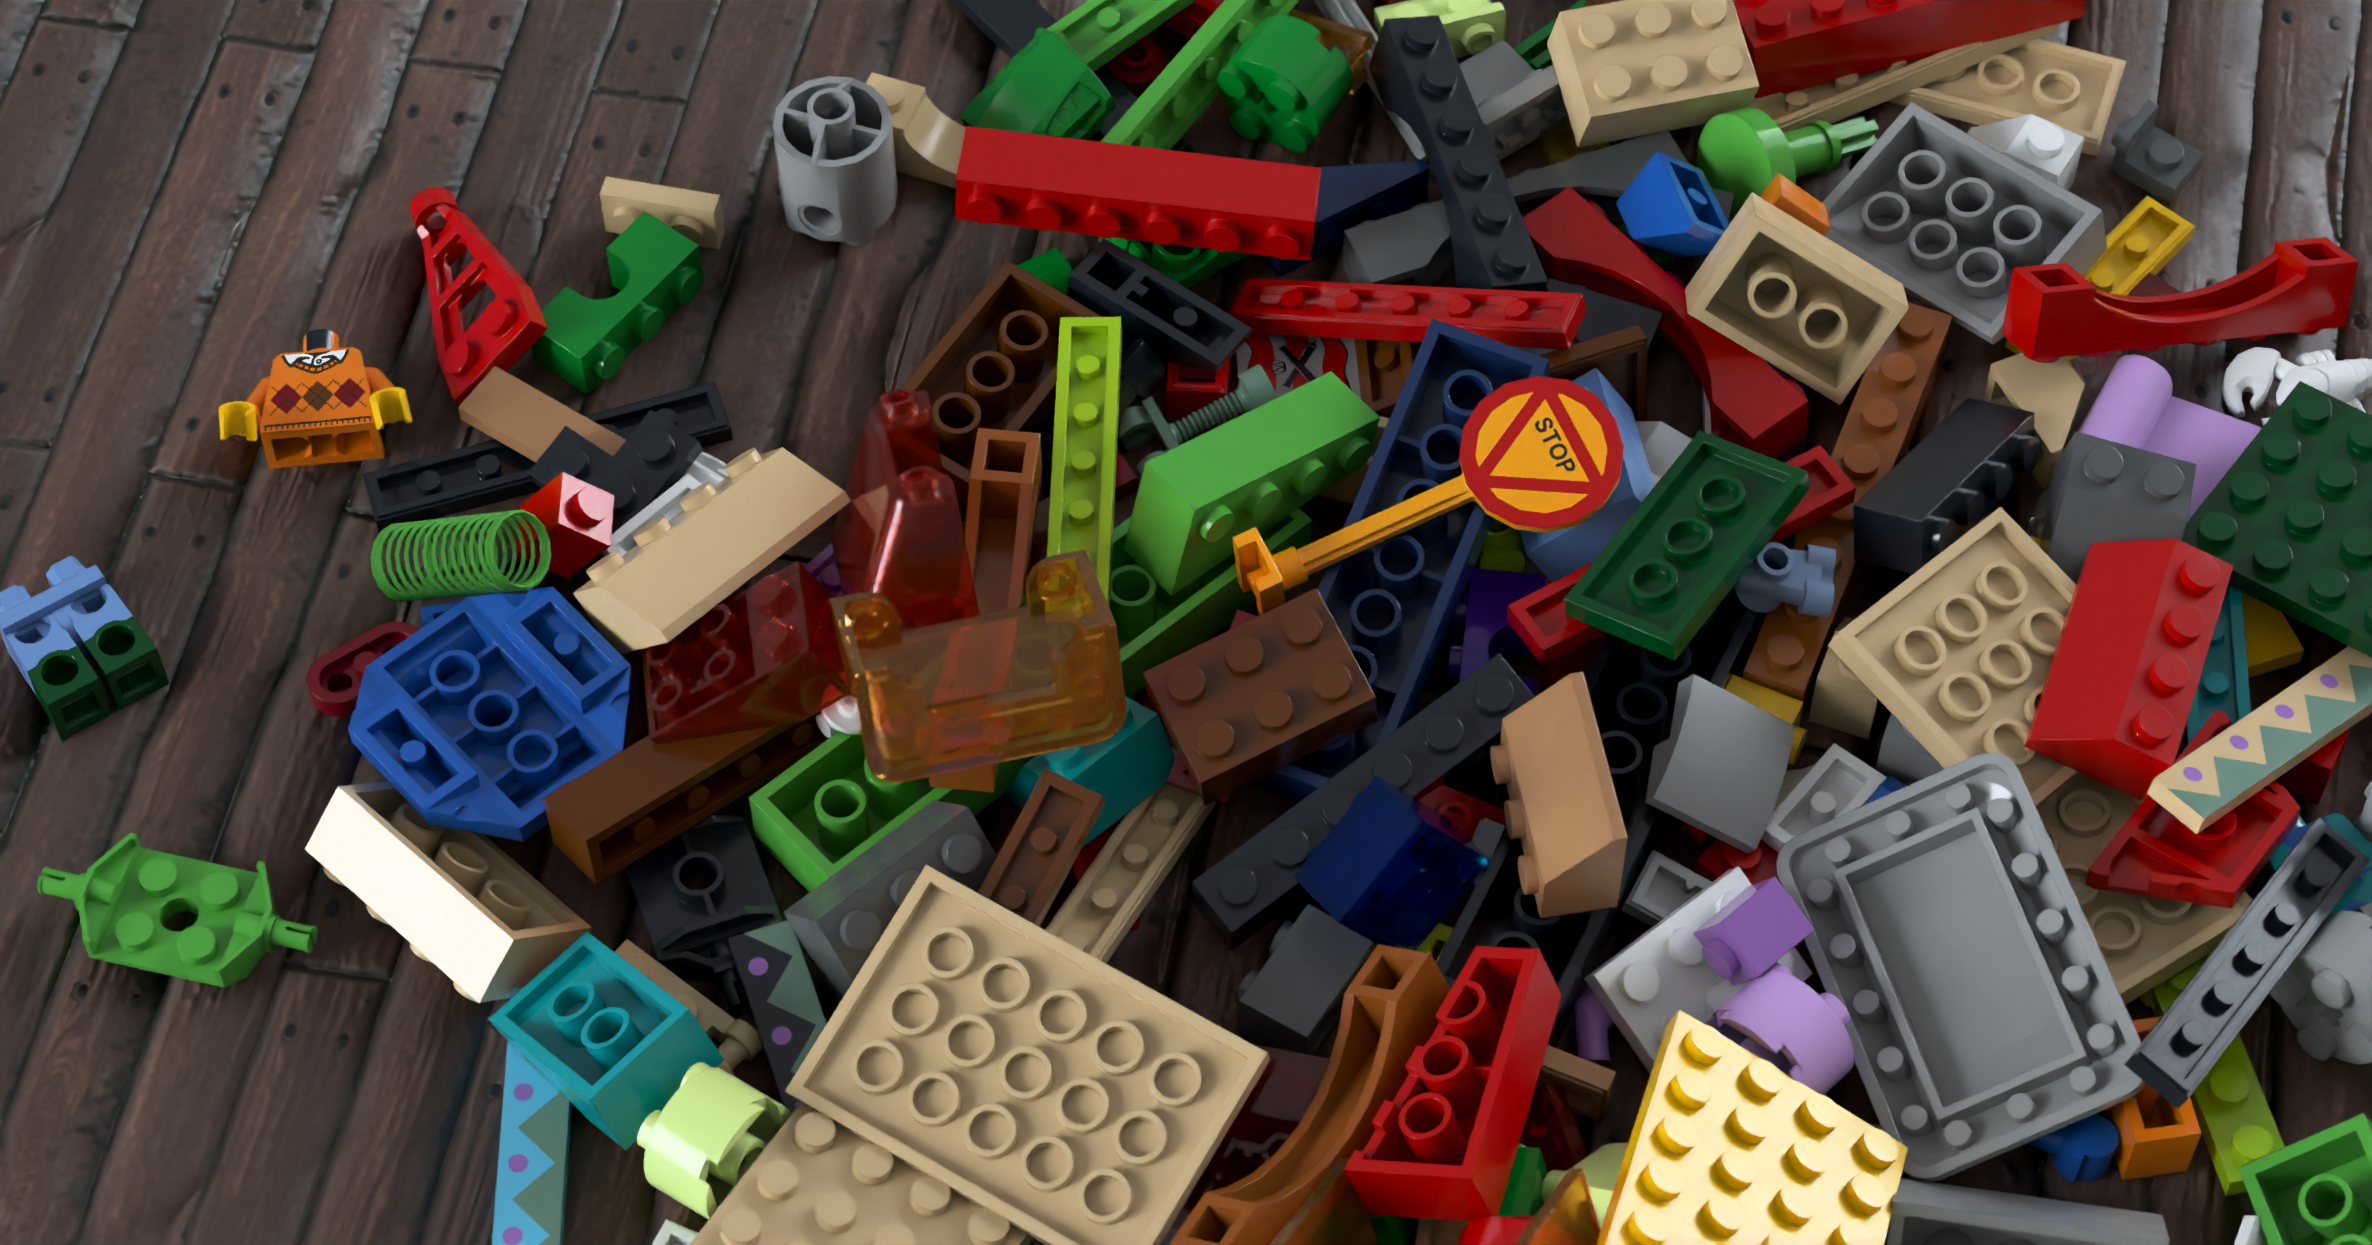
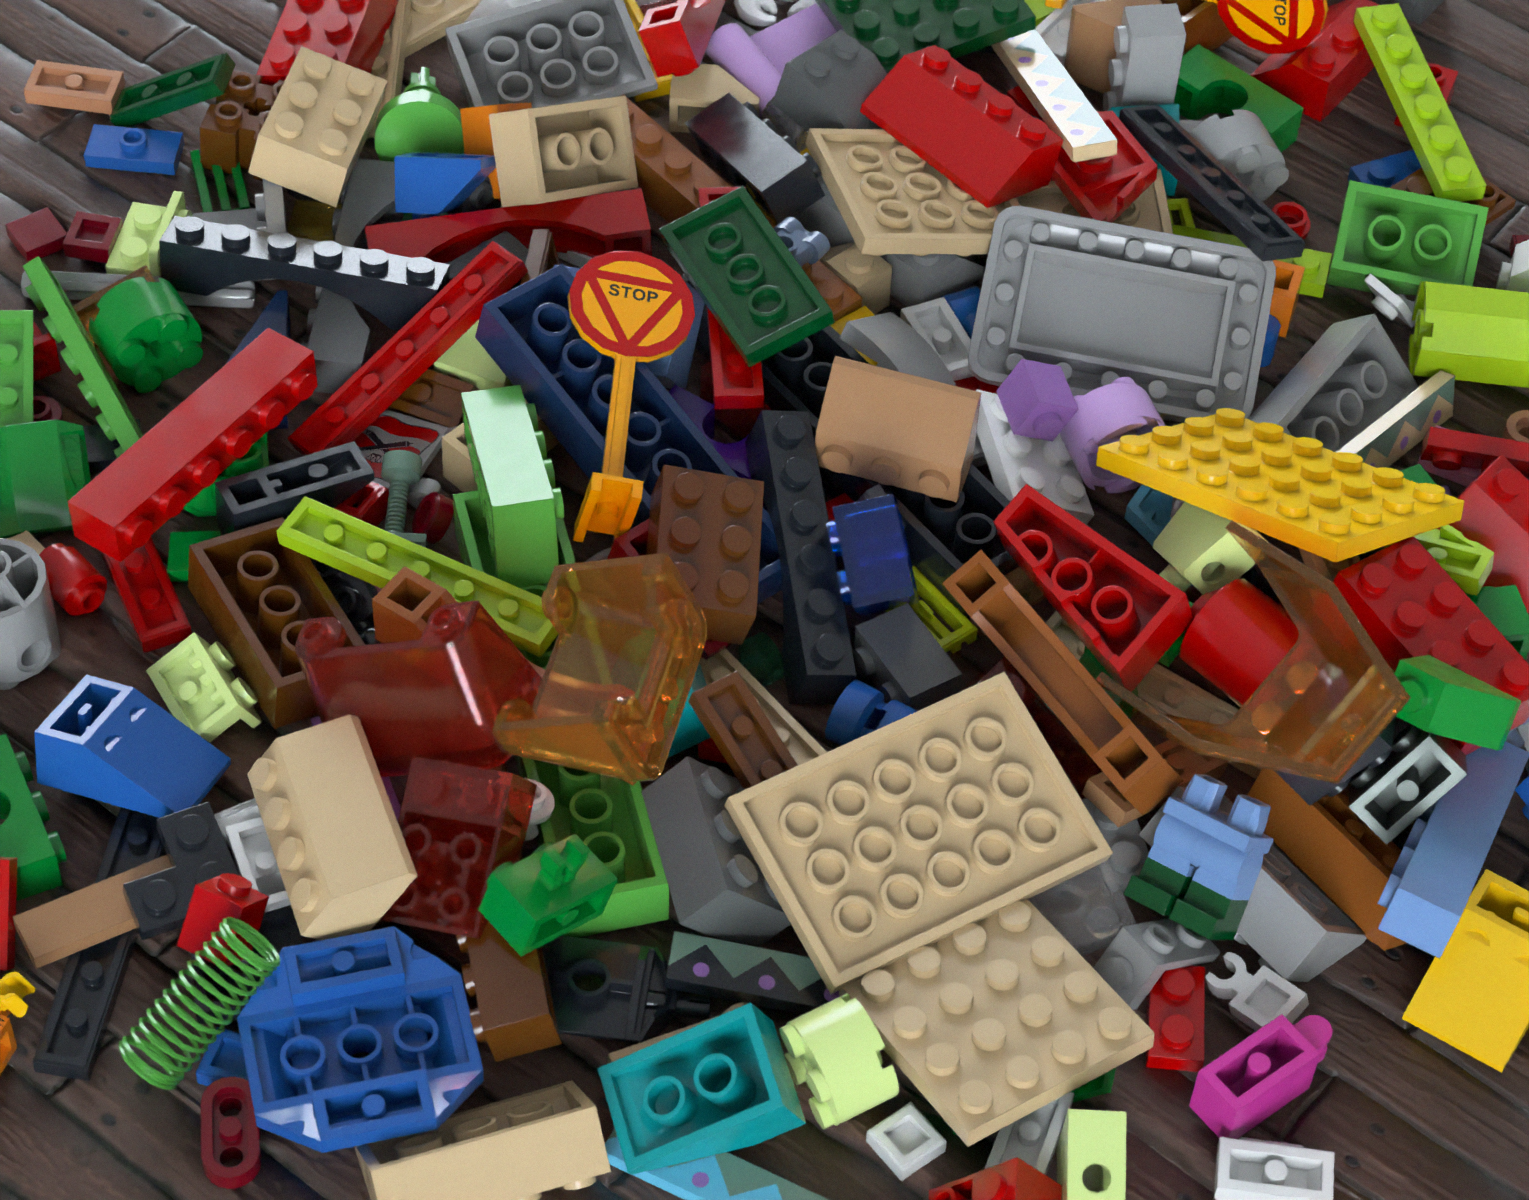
camera: 65 degrees left, 5 degrees down
none -> blue slope [34,674,231,818]
none -> red brick [39,543,107,616]
none -> red tile [100,537,192,653]
none -> yellowish green bracket [146,632,262,743]
none -> green brick [478,834,618,956]
none -> clear green tile [738,632,784,687]
none -> blue wheel [825,680,917,746]
none -> red plate [1272,202,1311,240]

